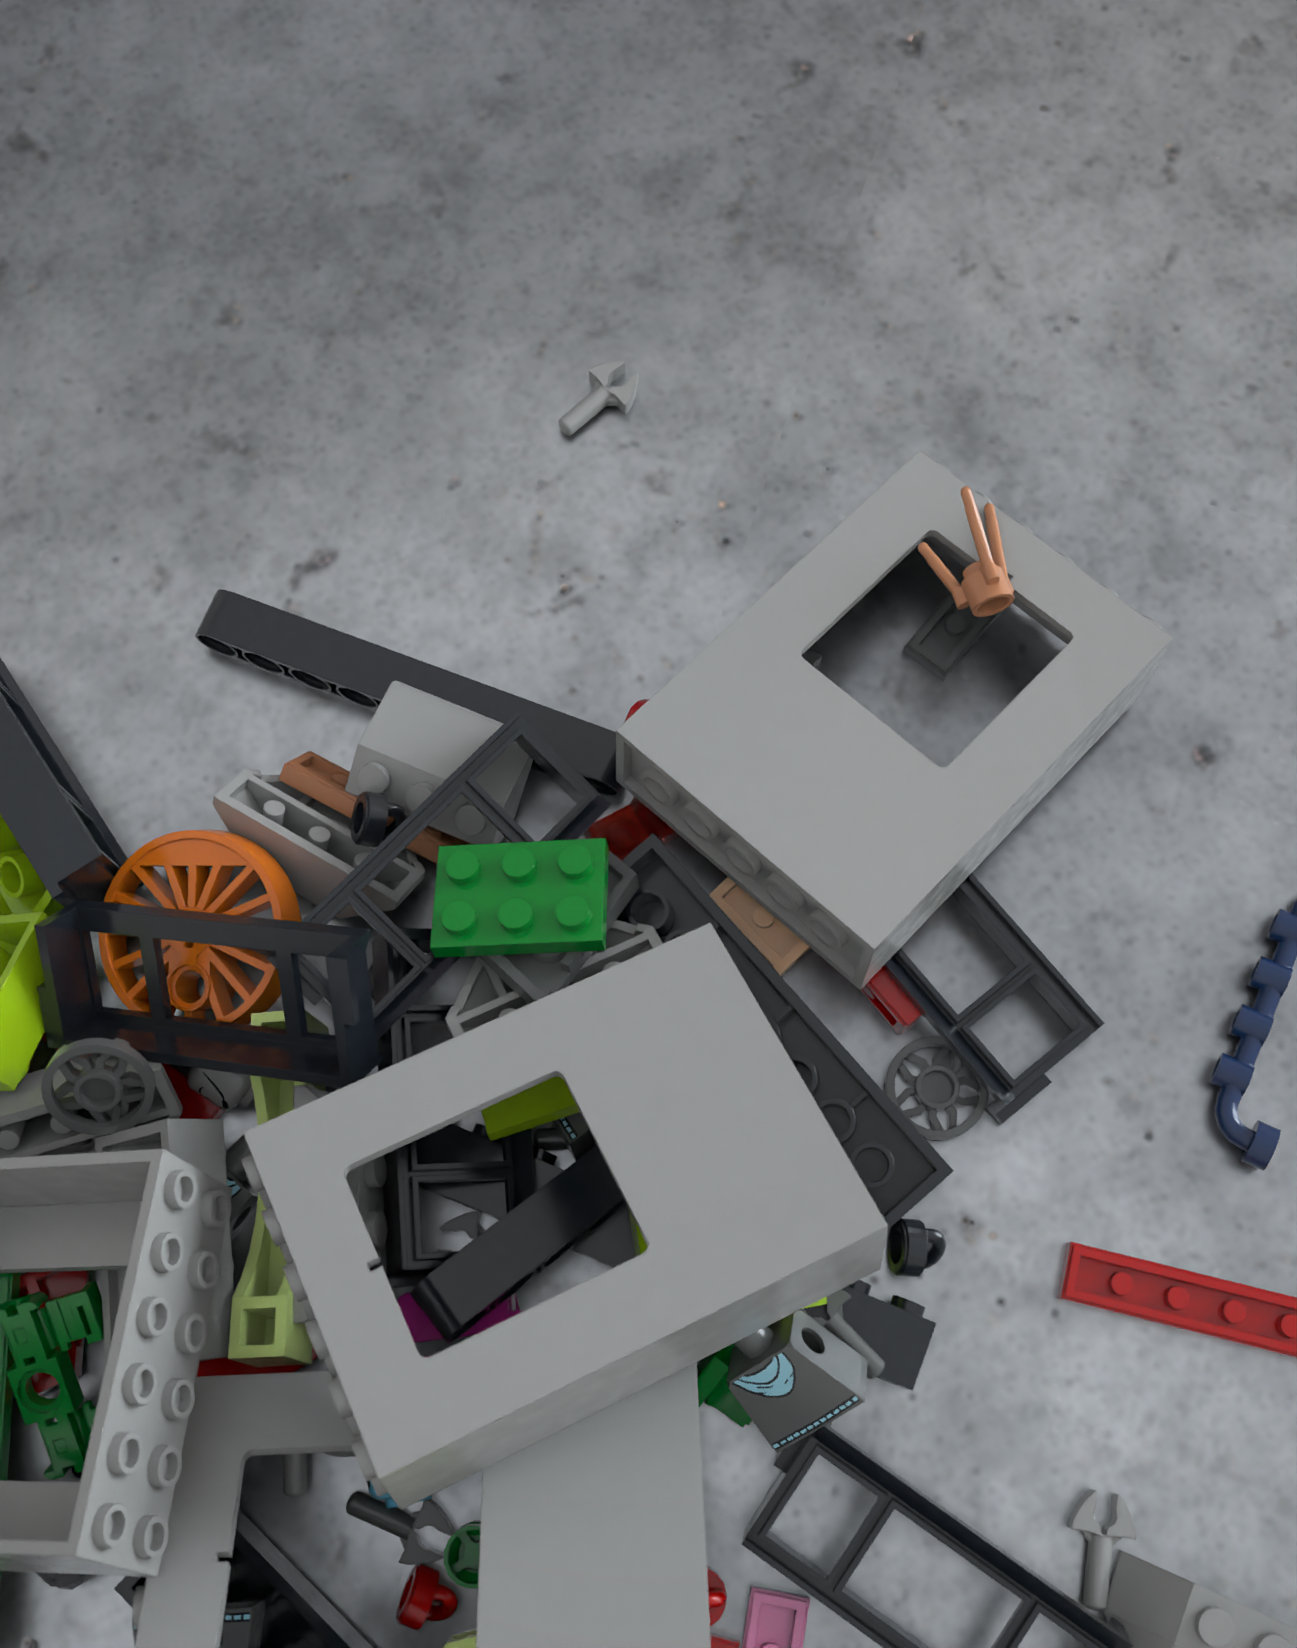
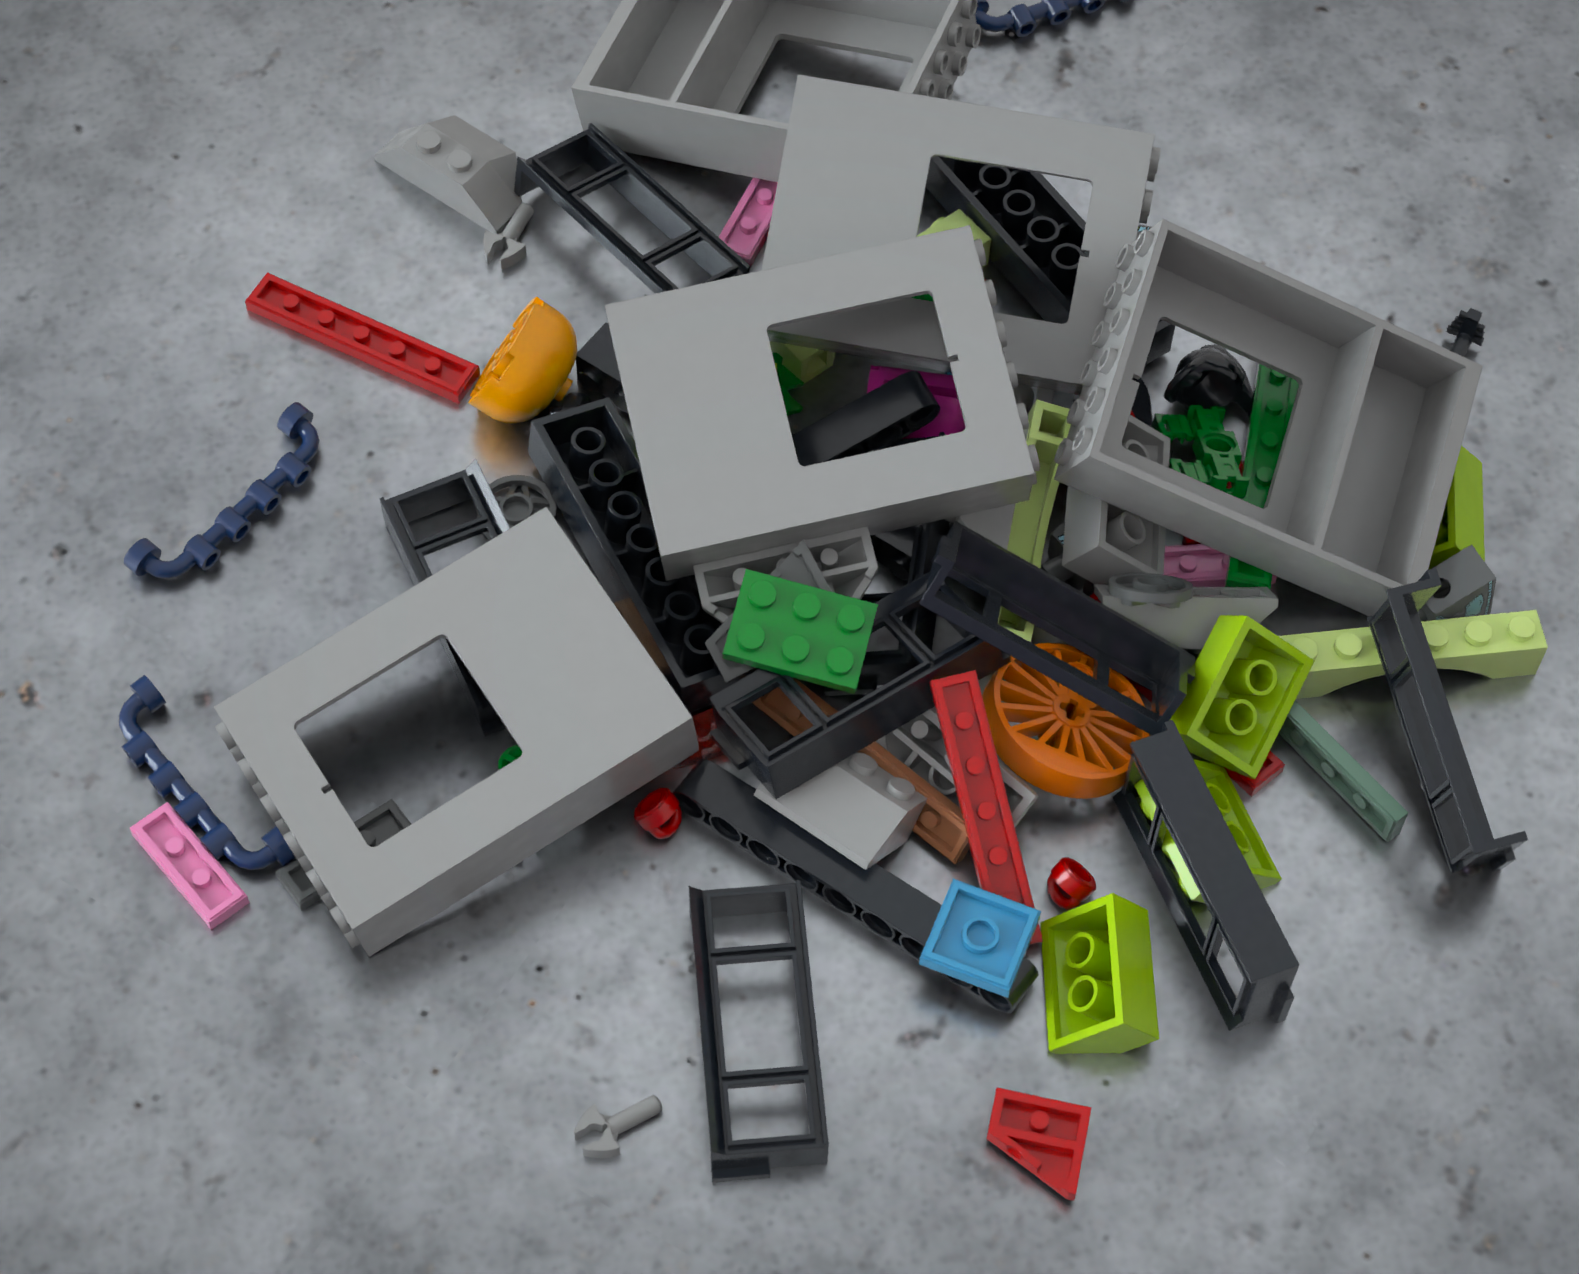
camera: 170 degrees left, 15 degrees down
black tile [351,791,407,848] -> none
nougat plant [918,486,1015,617] -> none
none -> dark blue bar [119,675,295,870]
none -> bright pink tile [130,802,249,930]
none -> light orange cylinder [468,296,577,423]
none -> black piece [689,880,829,1183]
none -> dark azure tile [919,879,1041,998]
none -> red tile [929,670,1043,945]
none -> red wing [986,1087,1092,1201]
none -> lime slope [1040,893,1159,1054]
none -> red tile [1047,857,1096,910]

